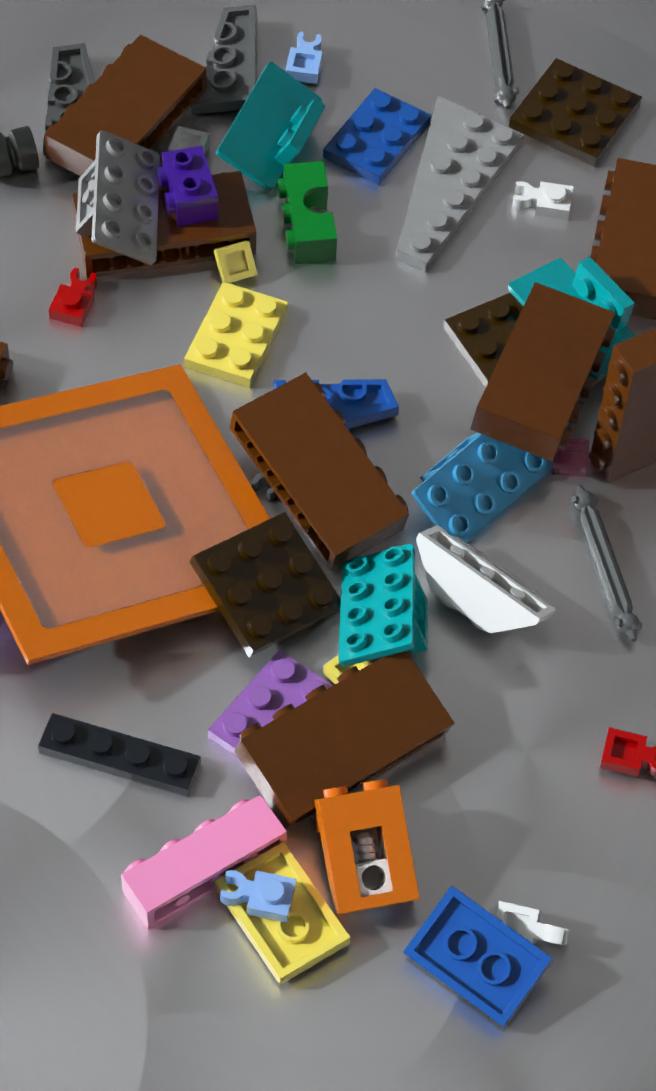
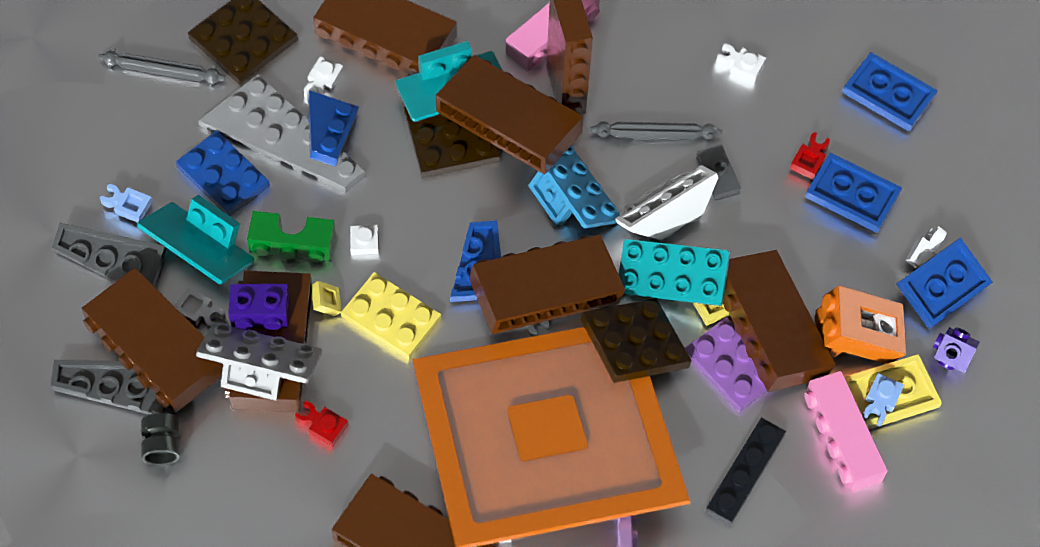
camera: 75 degrees left, 5 degrees up
none -> blue wing [307,90,359,167]
none -> white plate [350,225,378,255]
none -> dark grey plate [696,145,741,200]
none -> blue plate [805,152,902,233]
none -> brick [933,327,980,373]

